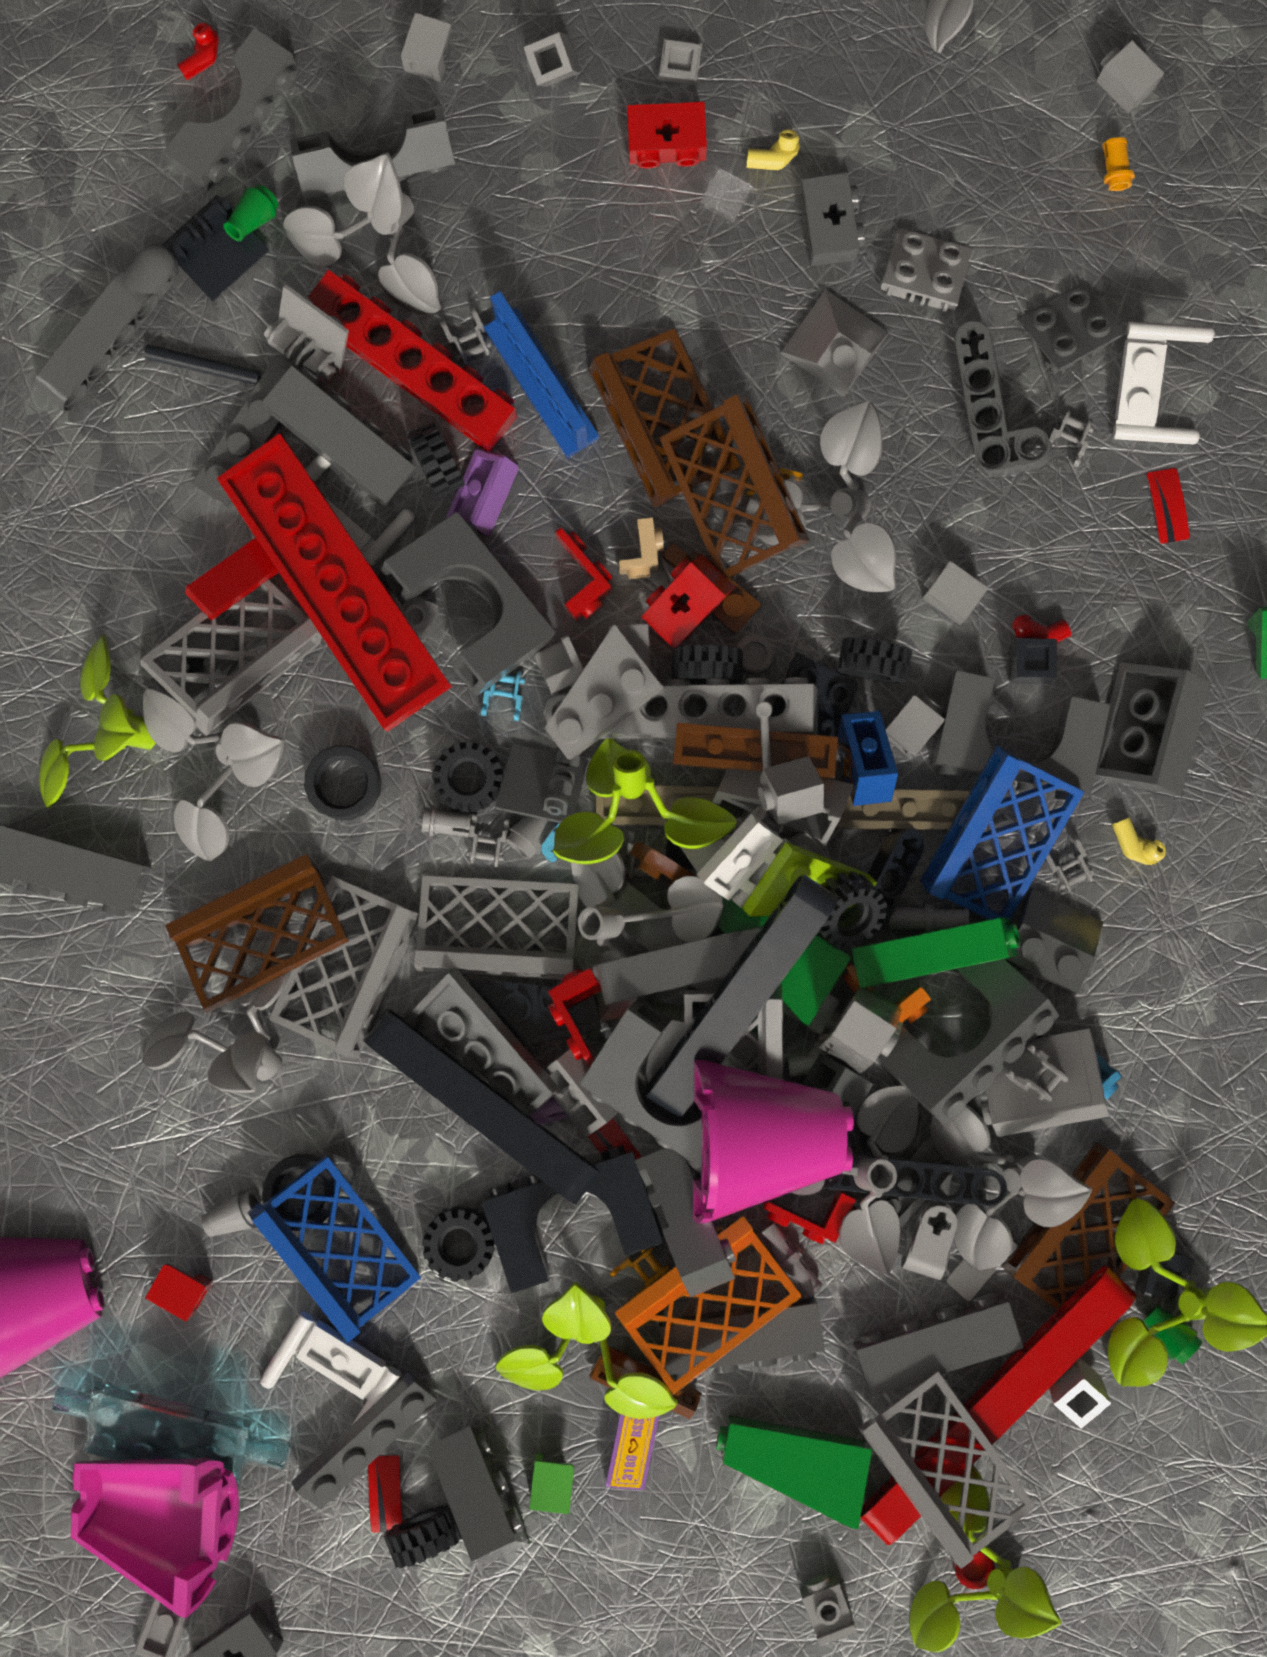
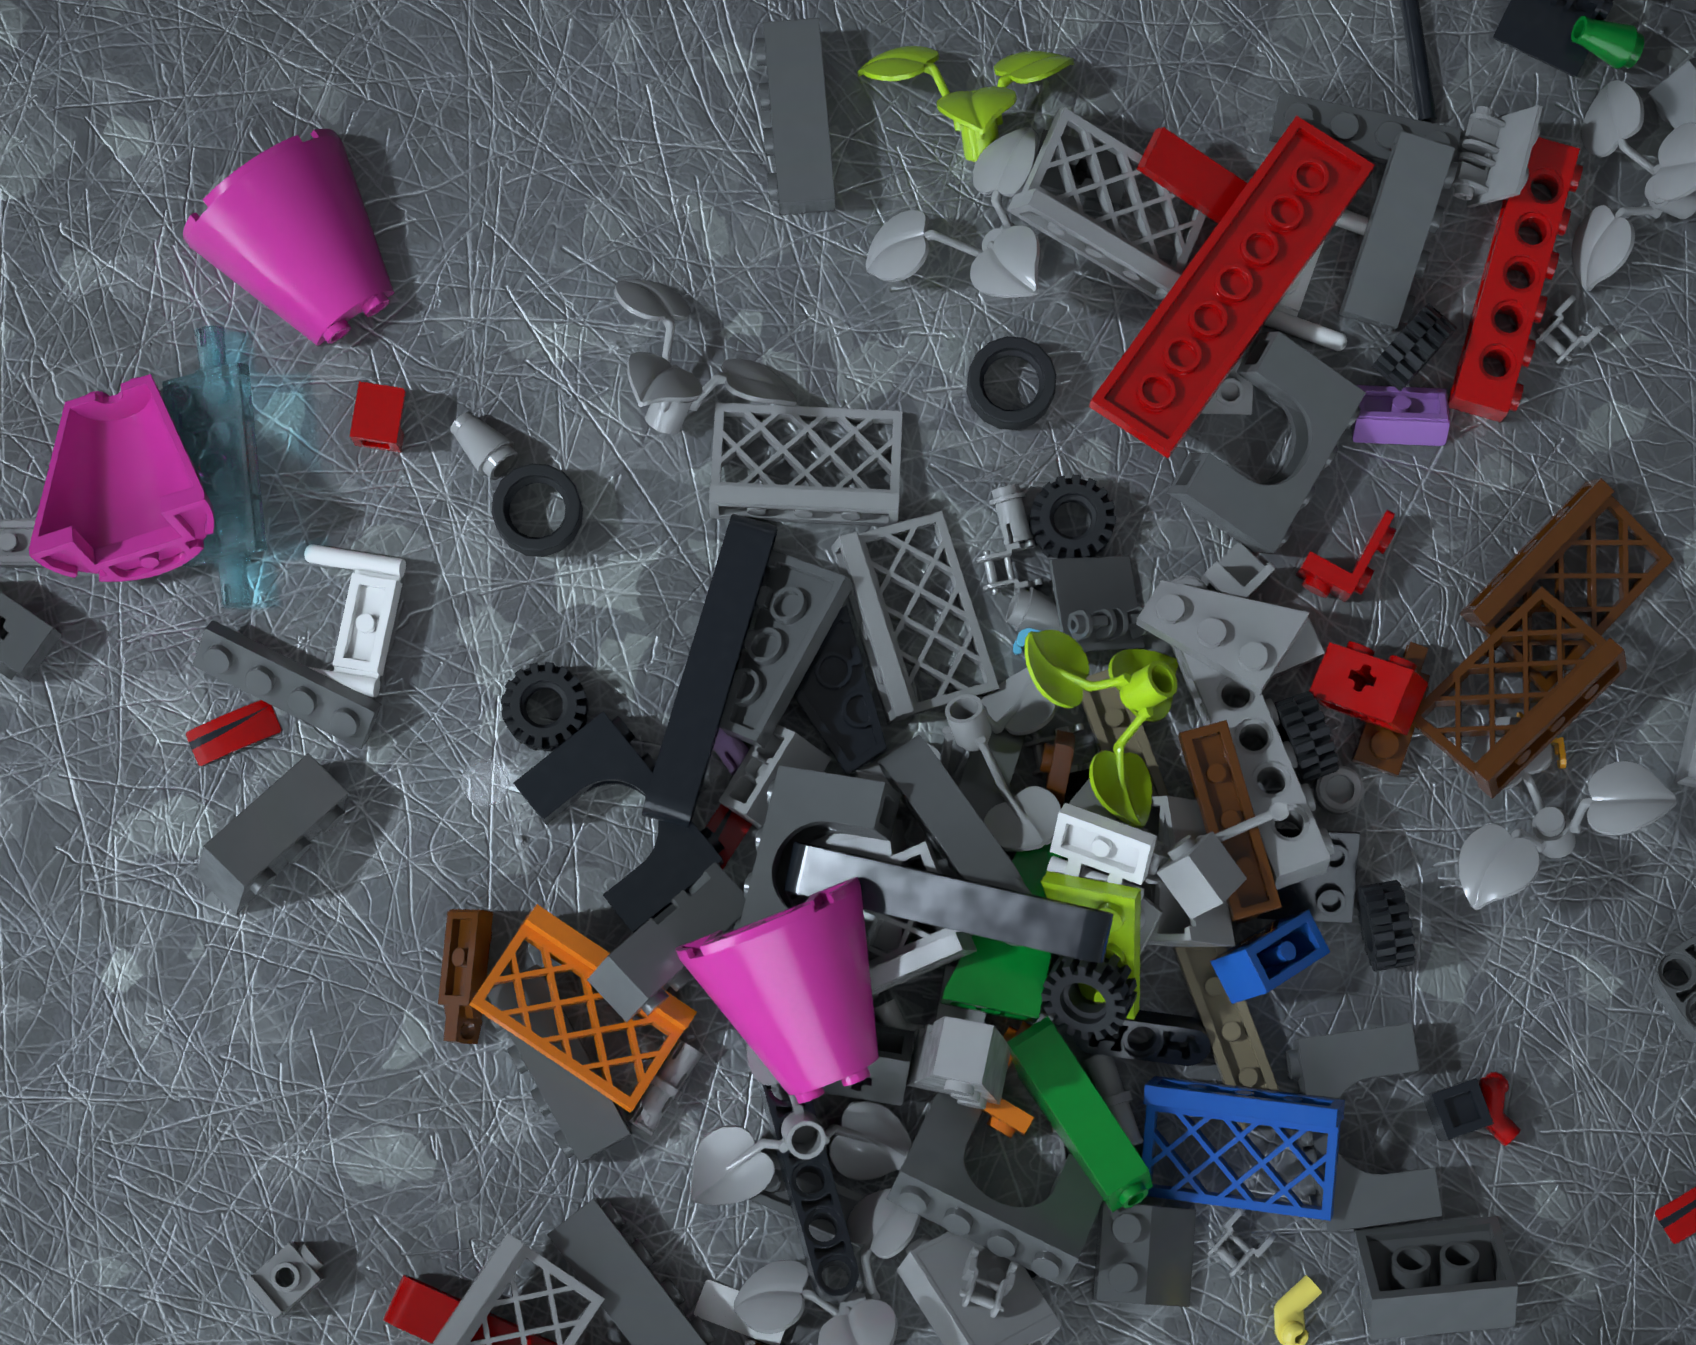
camera: 65 degrees right, 5 degrees down
reddish brown fence [165,854,349,1013] -> none
blue fence [247,1155,421,1342] -> none
black tyre [383,1505,462,1568] -> none
medium azure piece [481,671,525,721] -> none
blue fence [484,291,599,459] -> none
lime plant [495,1282,678,1419] -> none
bright green panel [529,1453,574,1514] -> none
red bracket [548,968,602,1067] -> none
slope [605,1414,659,1490] -> none
light orange piece [609,1247,669,1301] -> none
tan bracket [619,517,664,579] -> none
green slope [716,1415,872,1529] -> none
red bracket [761,1190,858,1244] -> none
light grey brick [885,695,945,759] -> none
light grey piece [901,1200,957,1280] -> none
light grey brick [923,561,989,625] -> none

